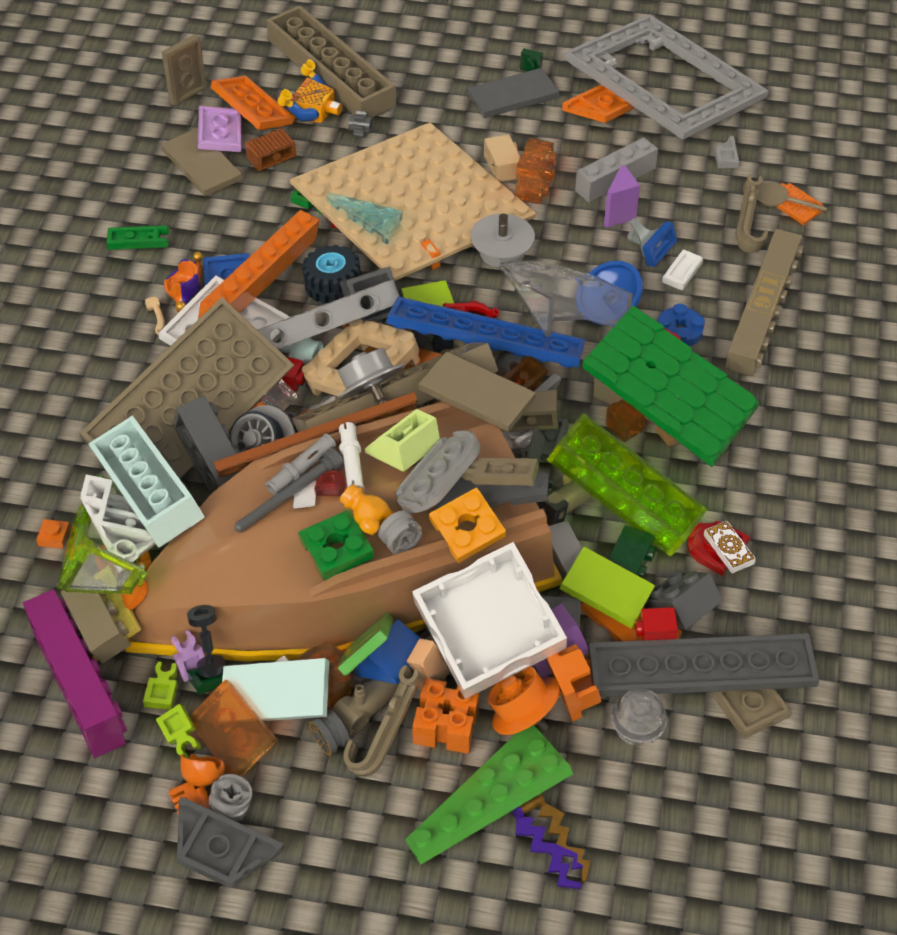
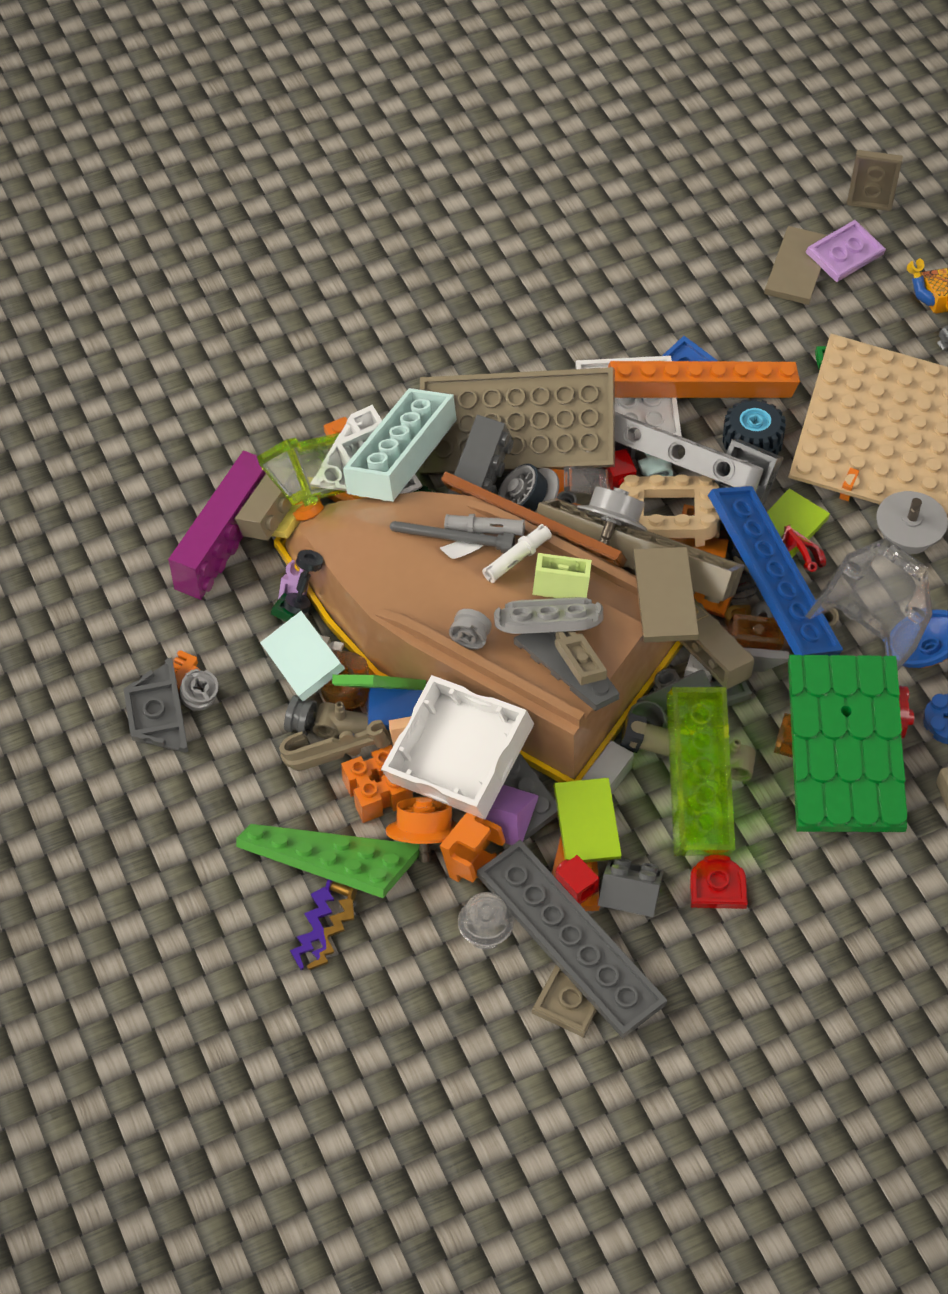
camera: 55 degrees right, 5 degrees up
green hinge [106,225,169,250] -> none
lime plate [143,662,178,710] -> none
tan piece [145,297,165,335] -> none
lime plate [156,704,201,758] -> none
piece [164,252,203,313] -> none
orange hair [180,754,225,787] -> none
clear orange tile [189,679,278,777] -> none
orange plate [211,76,294,130] -> none
dark orange brick [245,128,297,172] -> none
green brick [298,510,374,581] -> none
clear red tile [314,471,346,496] -> none
clear light blue wing [326,192,403,244] -> none
light orange animal [340,484,395,535] -> none
light orange brick [429,487,506,563] -> none
dark green brick [608,525,657,579] -> none
tile [704,521,755,573] -> none

